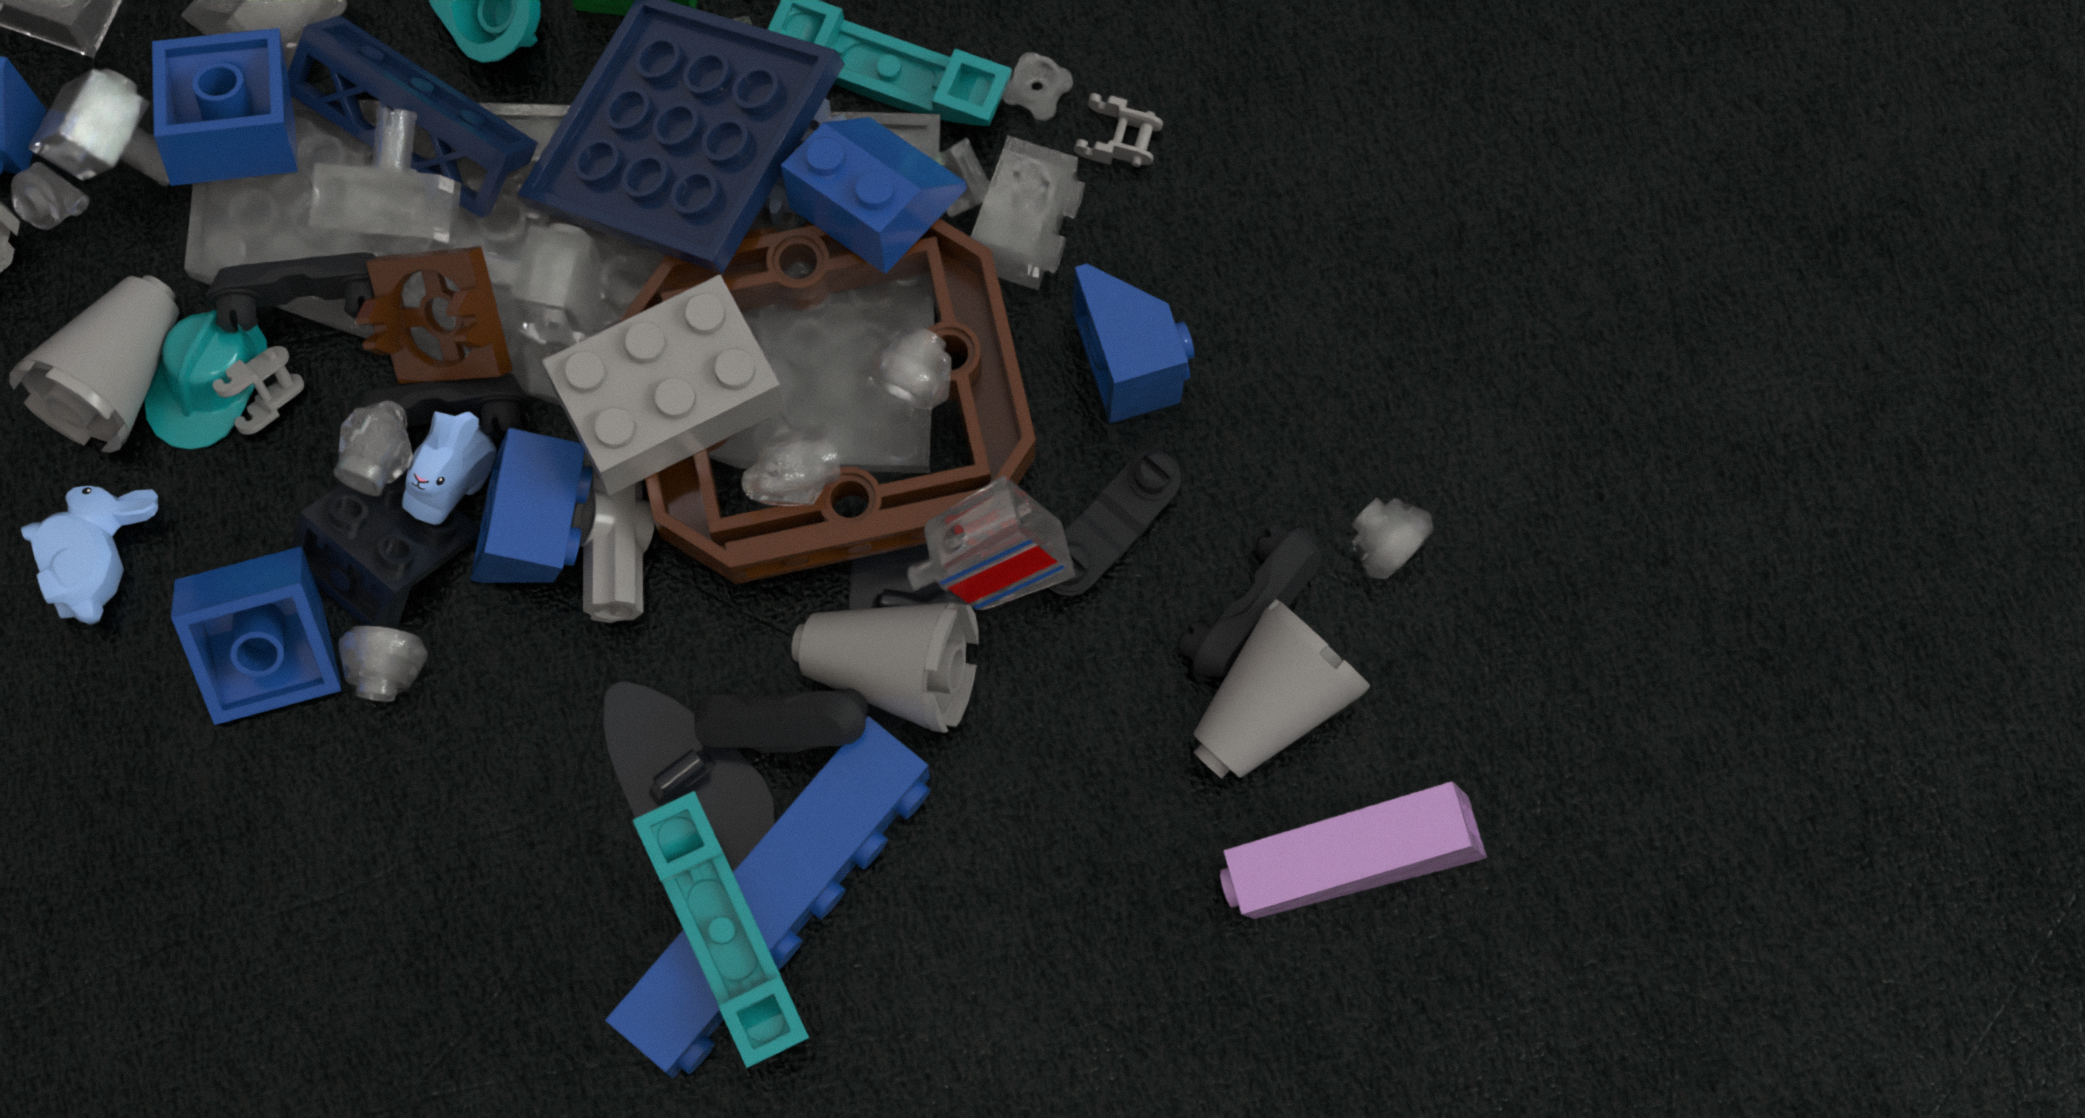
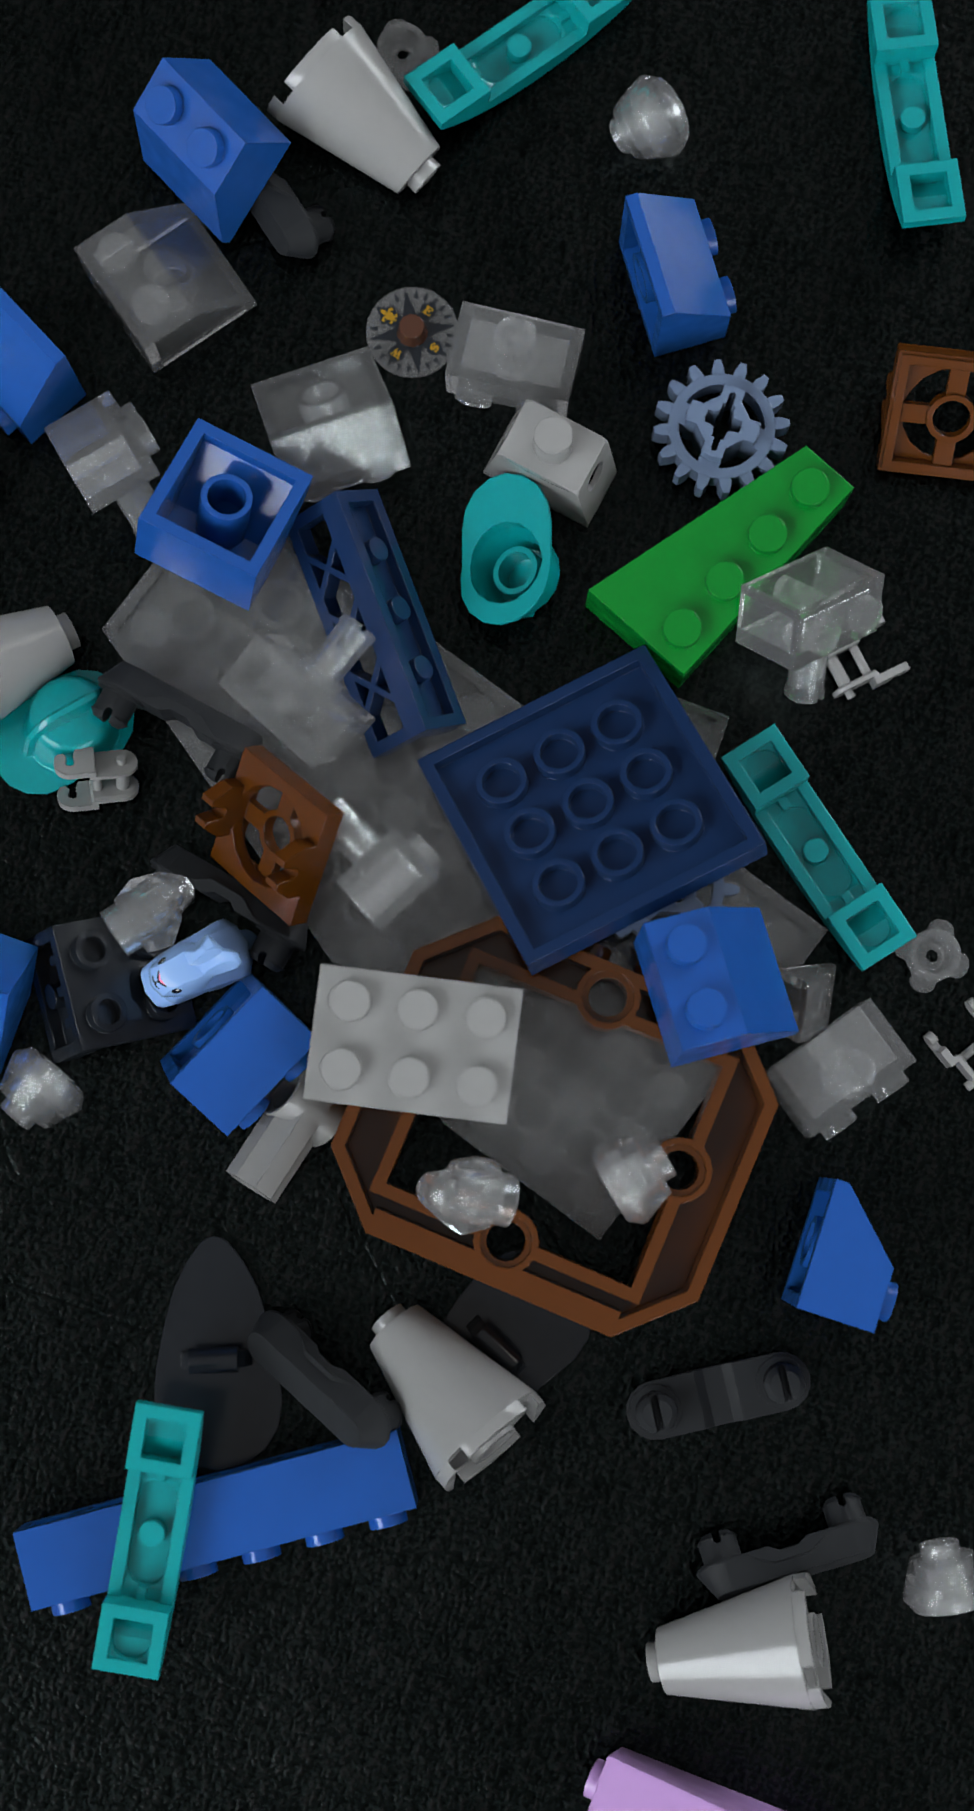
camera: 40 degrees right, 10 degrees up
clear plate [11,162,90,230] -> none
clear torso [908,475,1076,610] -> none

